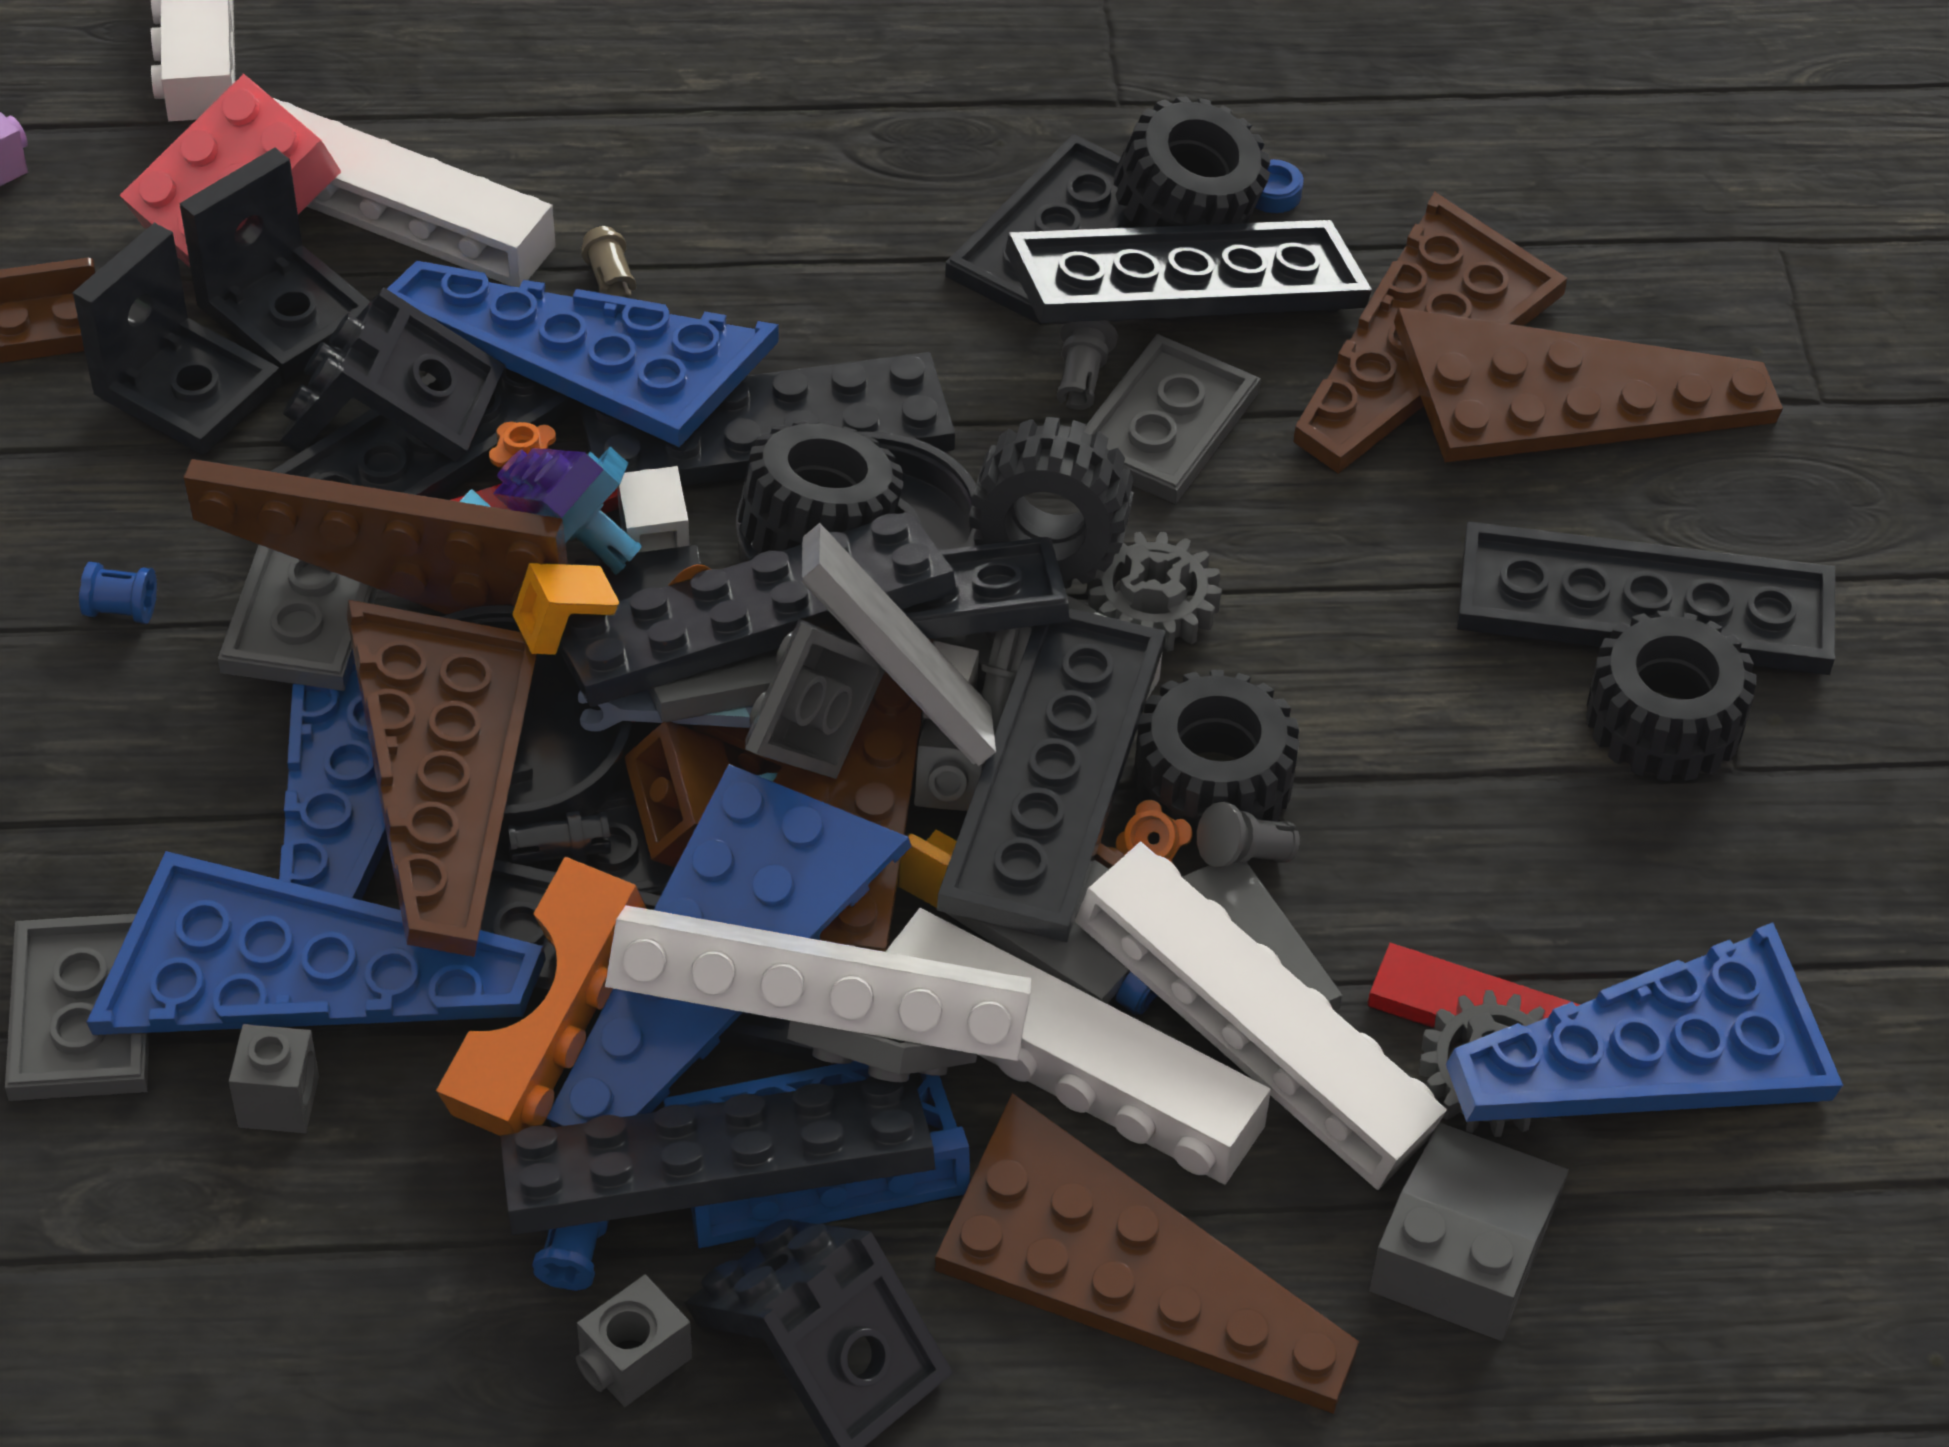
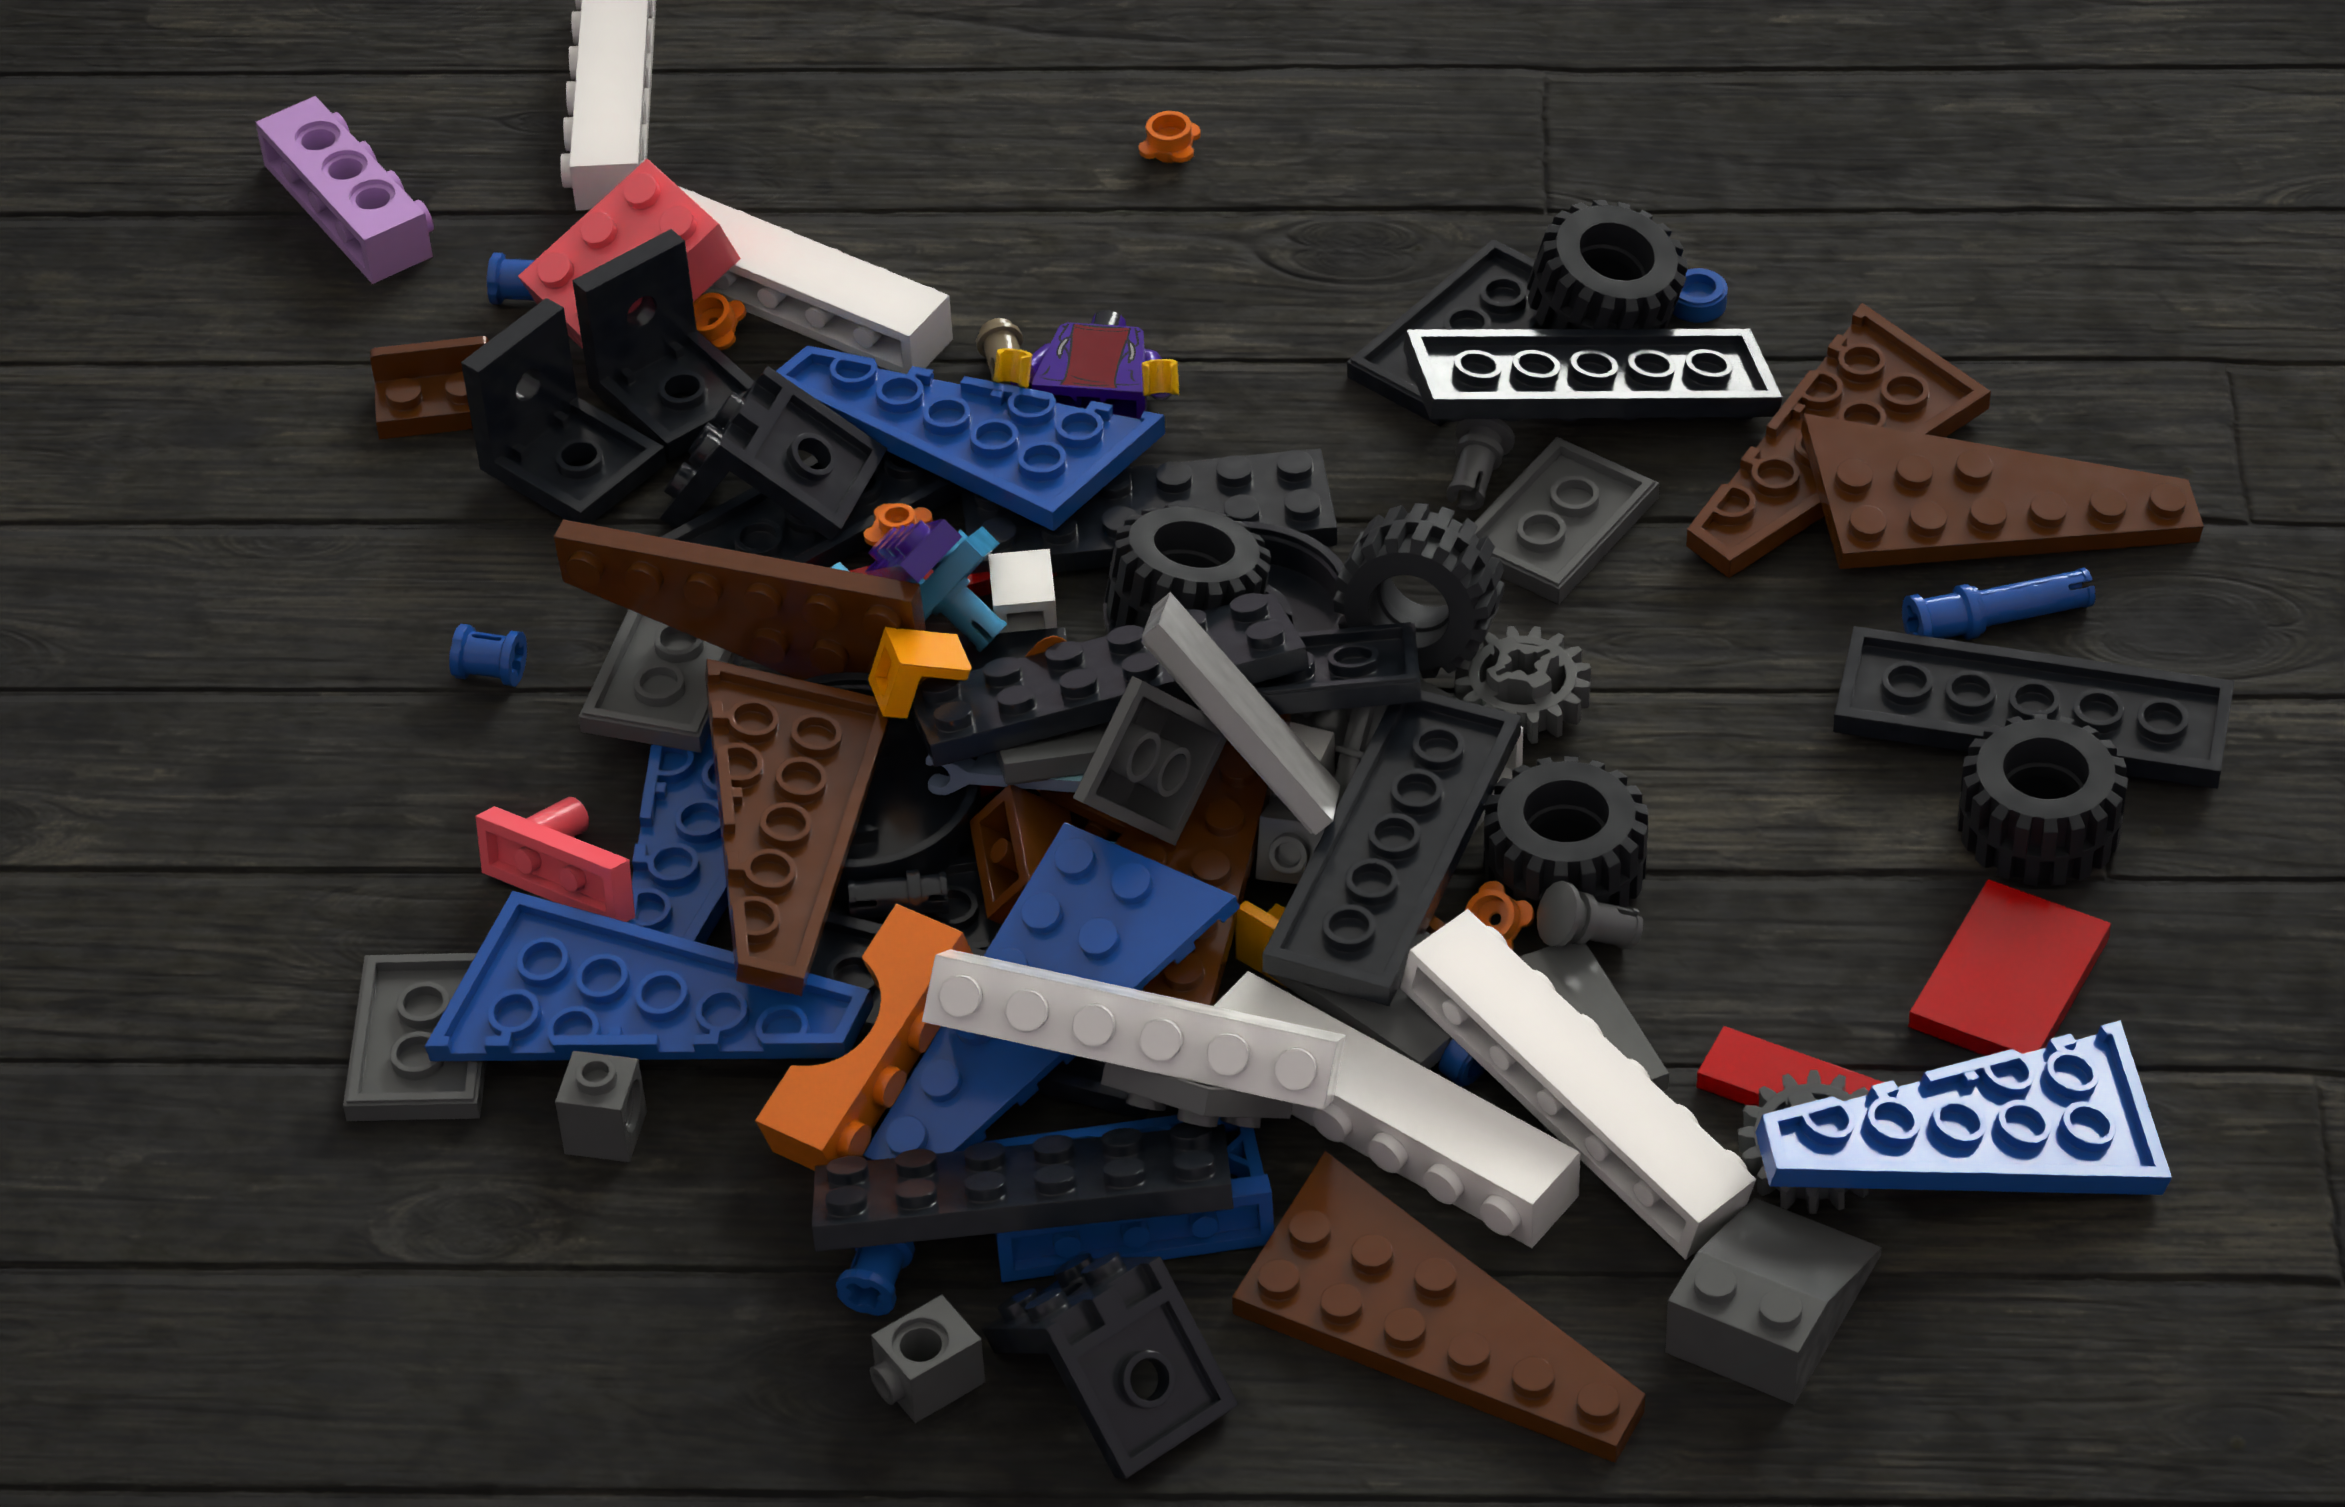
camera: 10 degrees right, 5 degrees down
none -> coral piece [475,797,635,922]
none -> blue bush [487,252,535,305]
none -> orange plate [693,293,747,350]
none -> torso [993,310,1179,419]
none -> orange plate [1139,111,1201,163]
none -> blue pin [1902,567,2095,640]
none -> red tile [1908,879,2111,1056]

